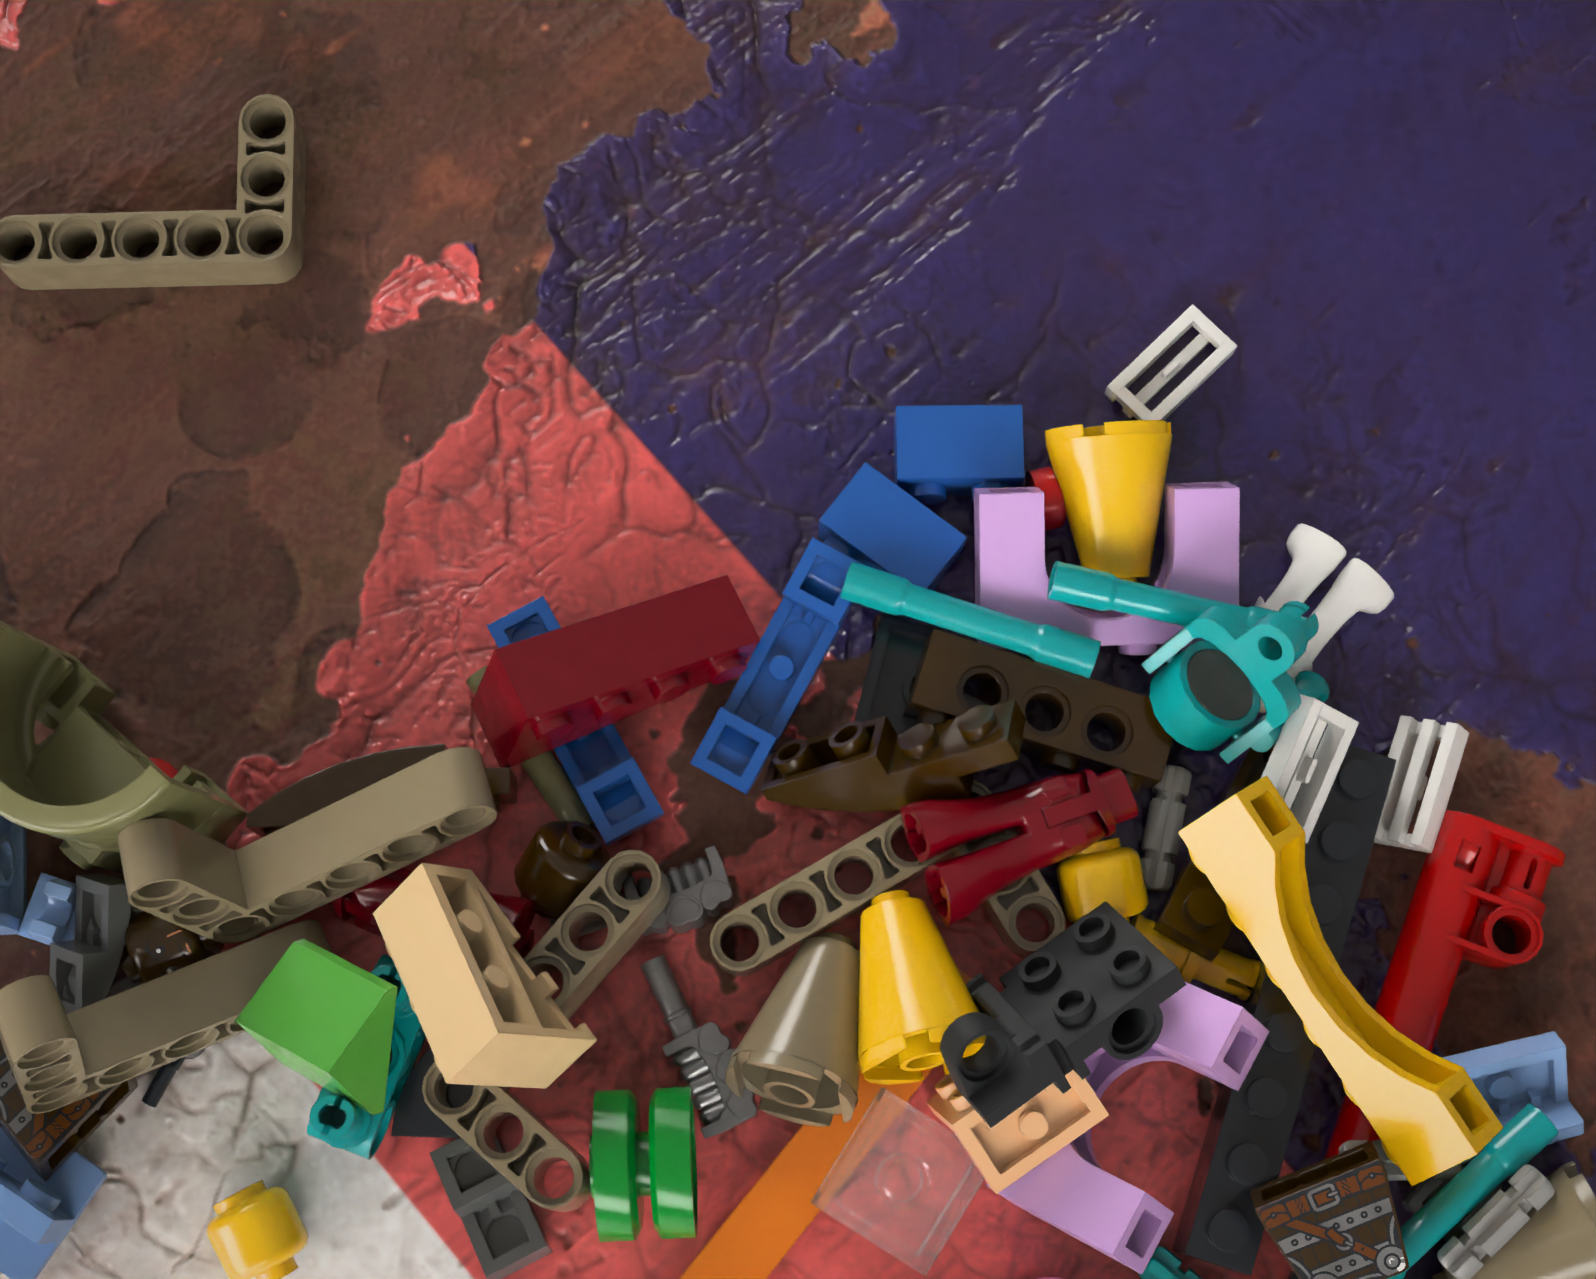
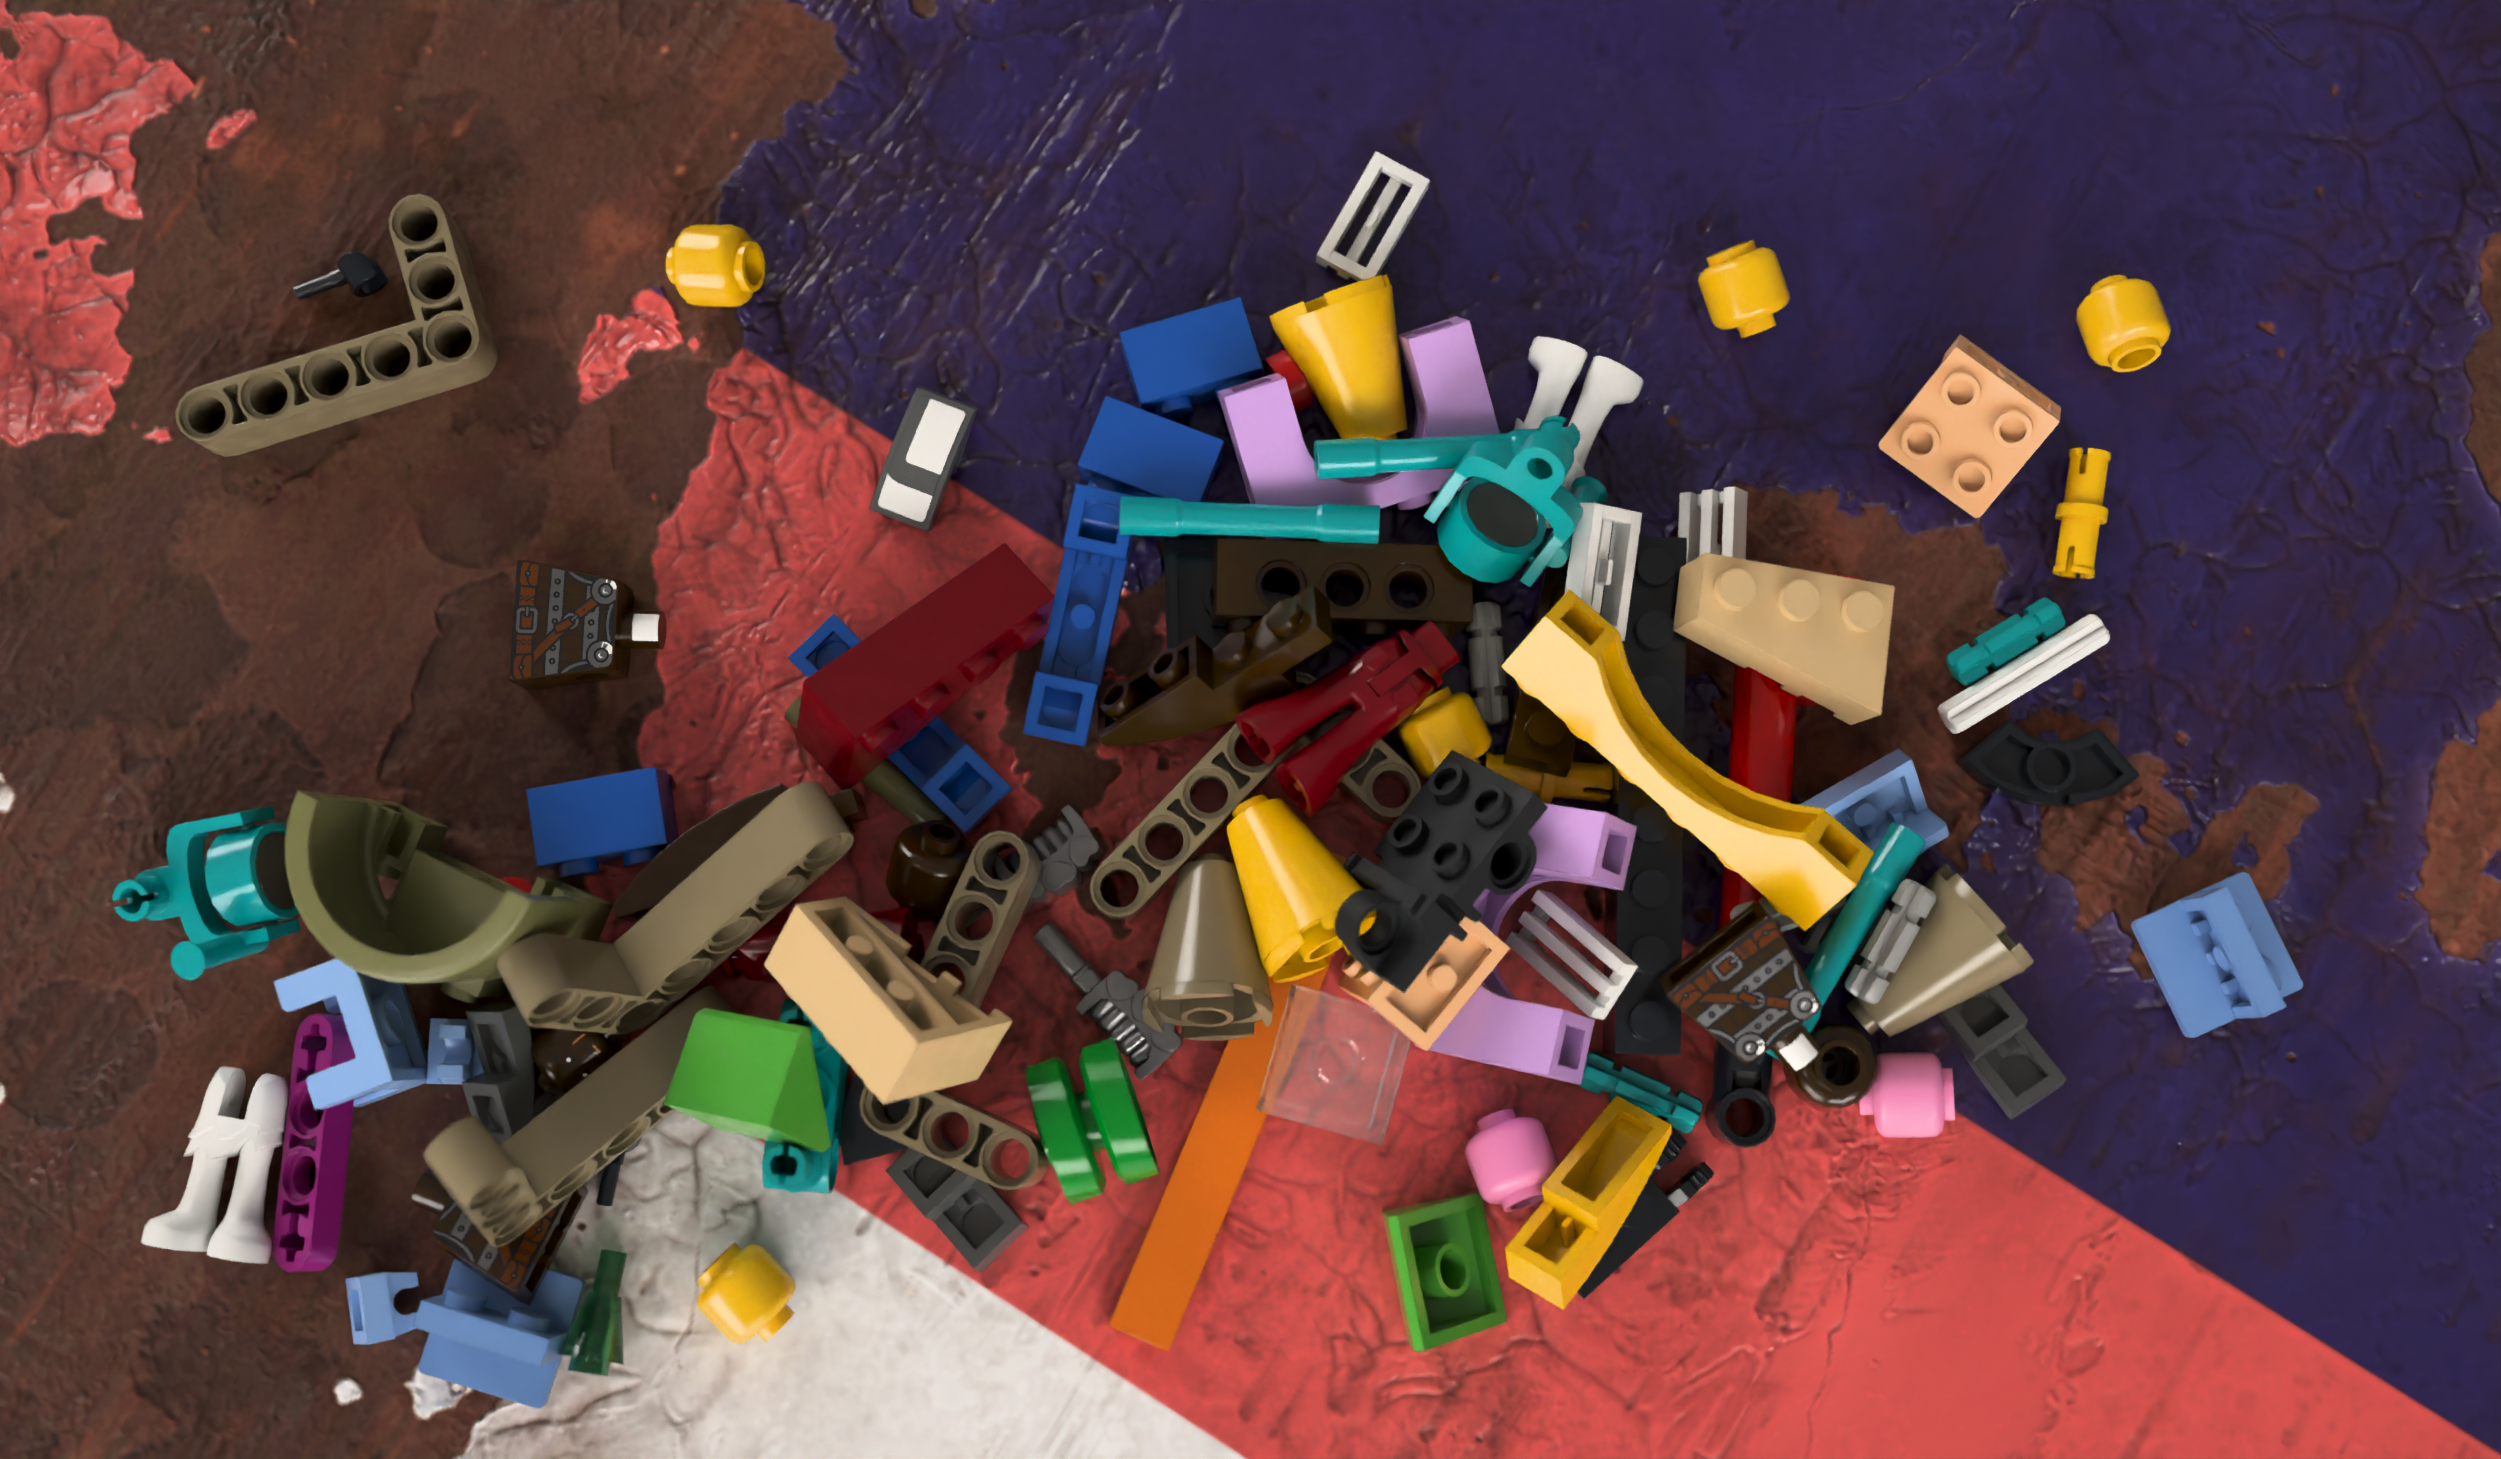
camera: 20 degrees left, 5 degrees up
none -> black hand [294,252,388,300]
none -> torso [509,560,667,690]
none -> blue brick [526,767,679,879]
none -> clear green cone [557,1249,627,1376]
none -> yellow head [666,225,765,307]
none -> slope [869,386,978,531]
none -> white tile [1505,890,1638,1020]
none -> tan wedge [1673,552,1895,725]
none -> yellow head [1698,240,1790,338]

